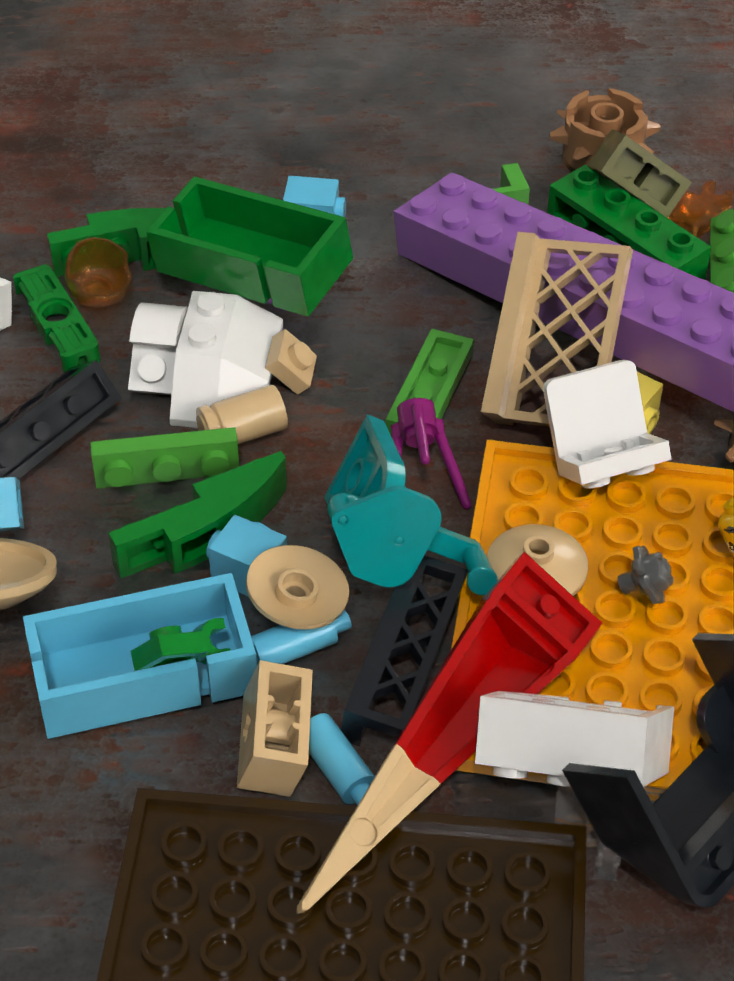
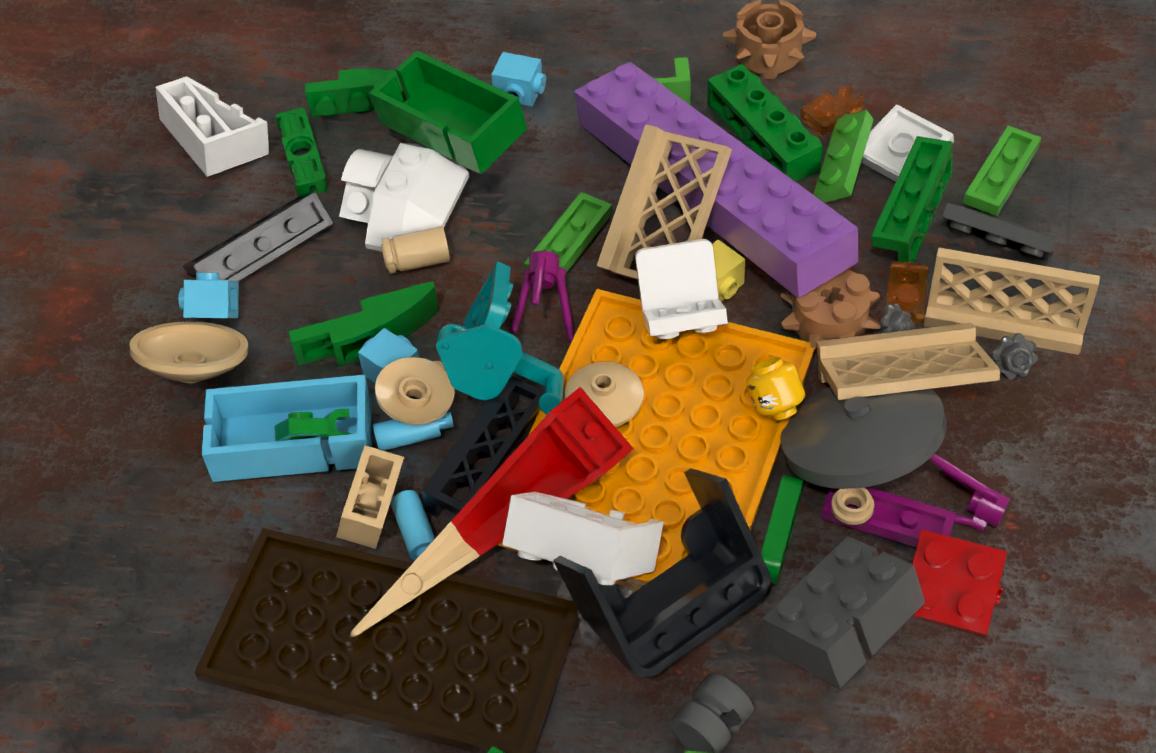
camera: 15 degrees right, 5 degrees up
clear orange hair [65,237,132,308] -> none
bright green plate [90,427,239,489] -> none
tan plate [265,329,317,395] -> none
olive brick [588,129,692,218] -> none
dark grey plant [617,546,673,605] -> none

